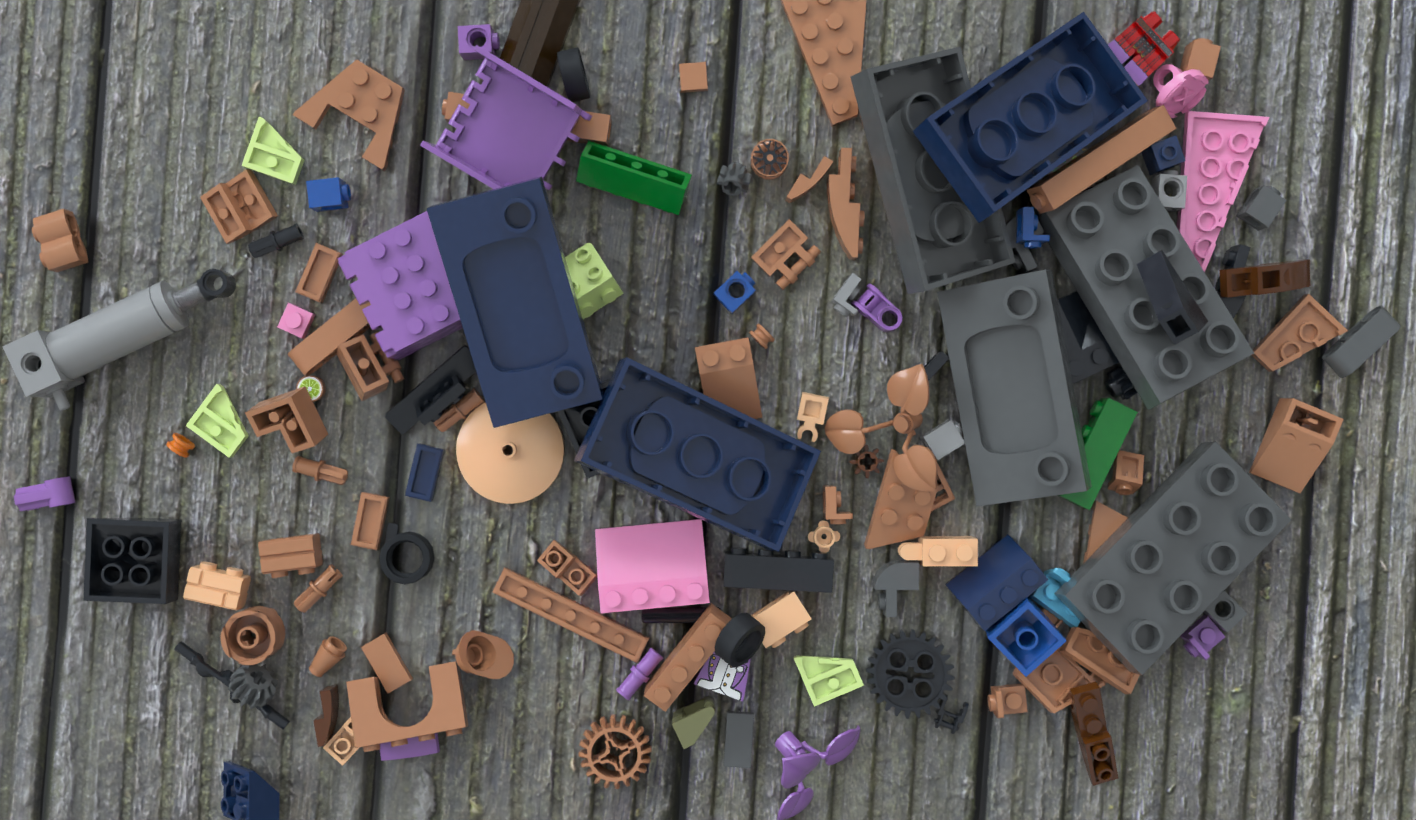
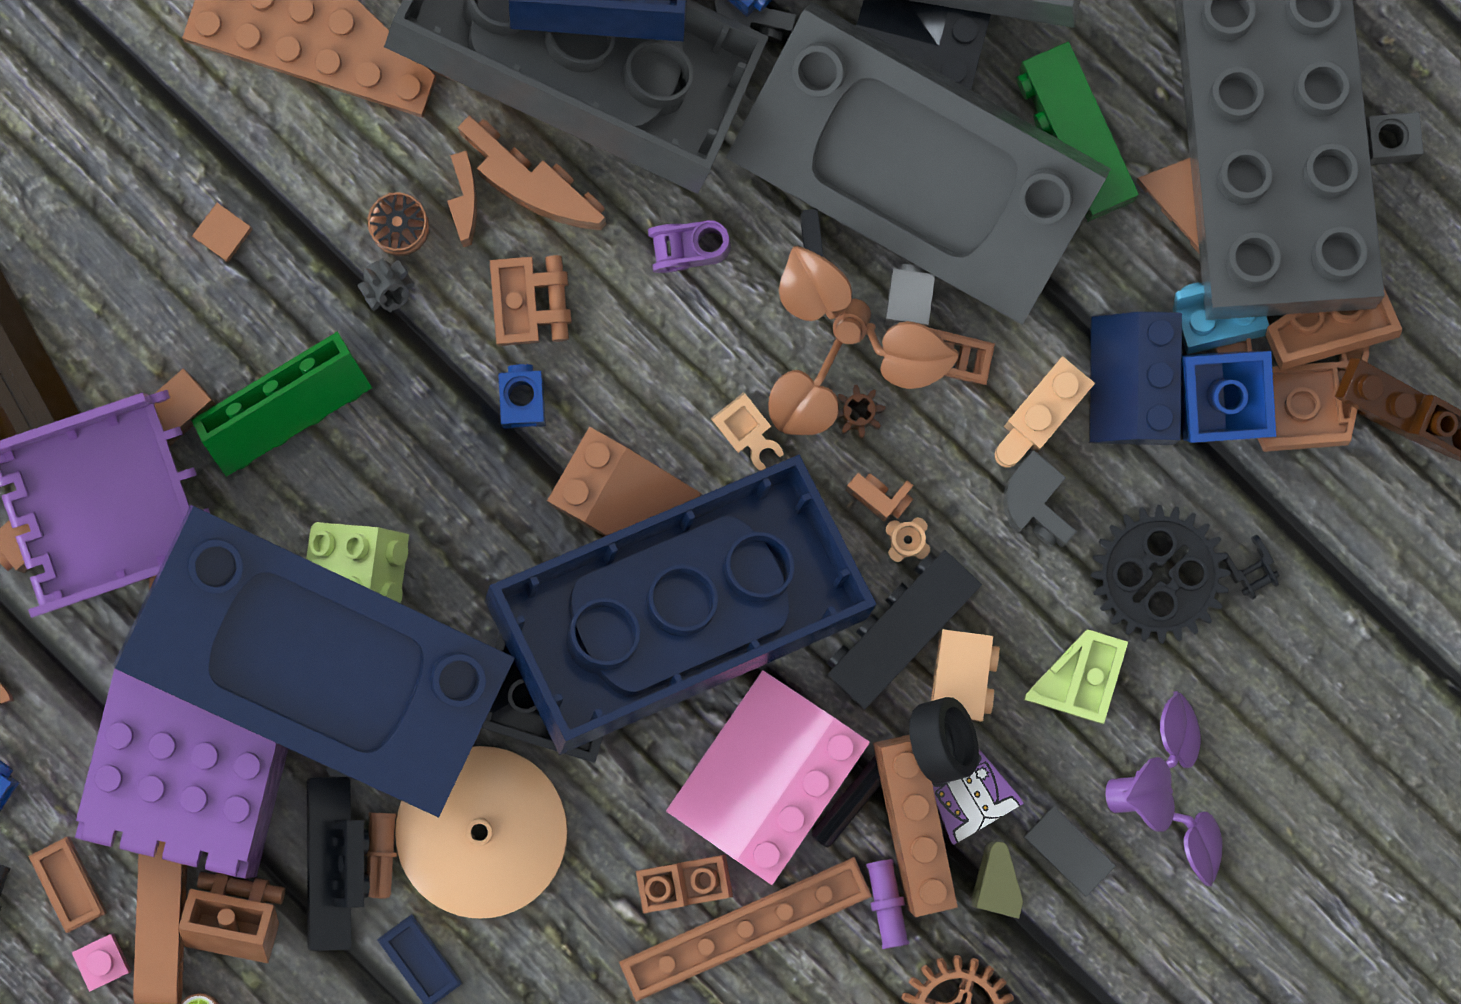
camera: 50 degrees left, 5 degrees down
black tyre [557,48,591,102] -> none
nougat bush [749,323,775,350] -> none
light grey bracket [831,273,861,317] -> none
nougat wing [864,449,938,549] -> none
nougat bracket [987,683,1028,719] -> none
black gear [1104,366,1138,400] -> none
nougat bracket [1107,450,1144,495] -> none
medium lavender bracket [1181,615,1225,660] -> none

